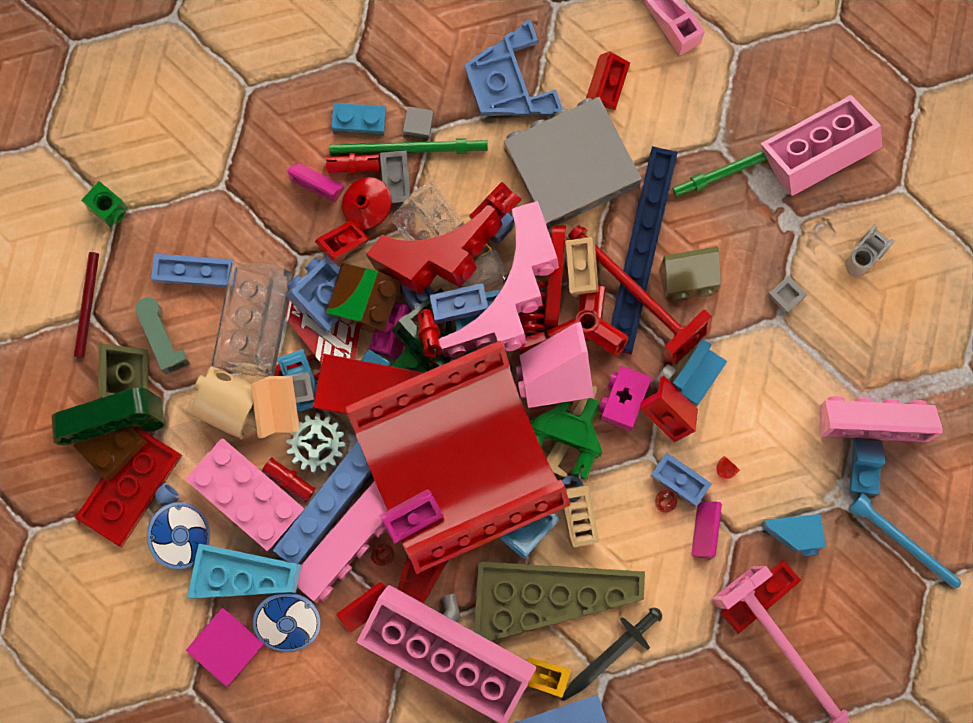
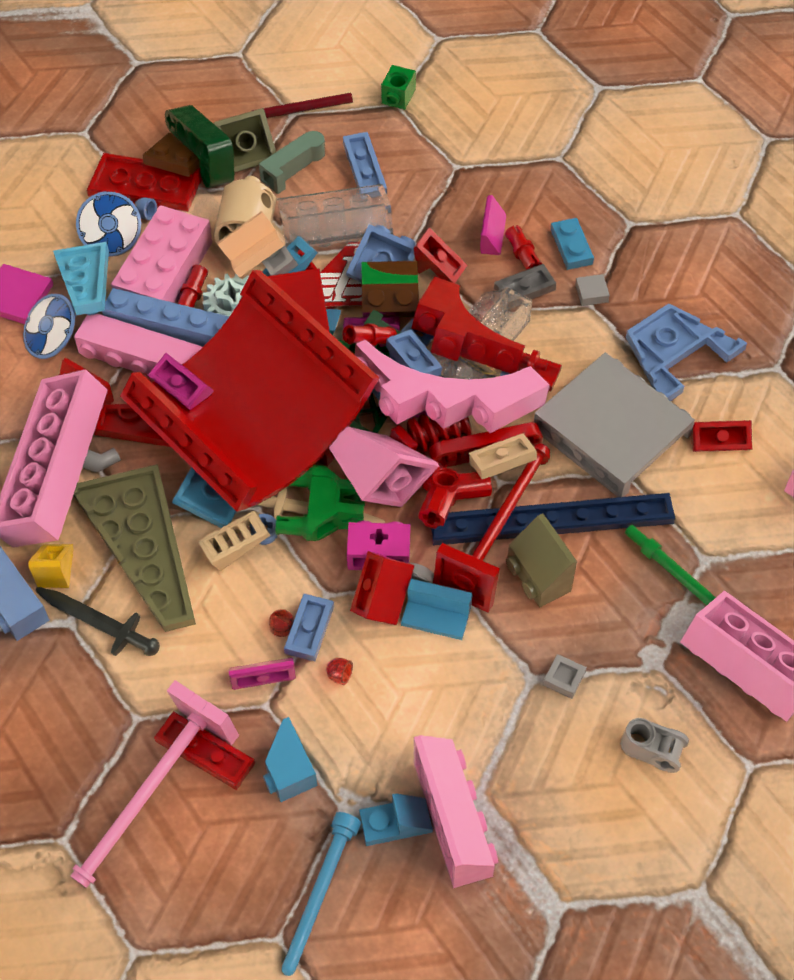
camera: 70 degrees right, 20 degrees down
green bar [330,138,488,155] -> none
red dish [342,177,392,230] -> none

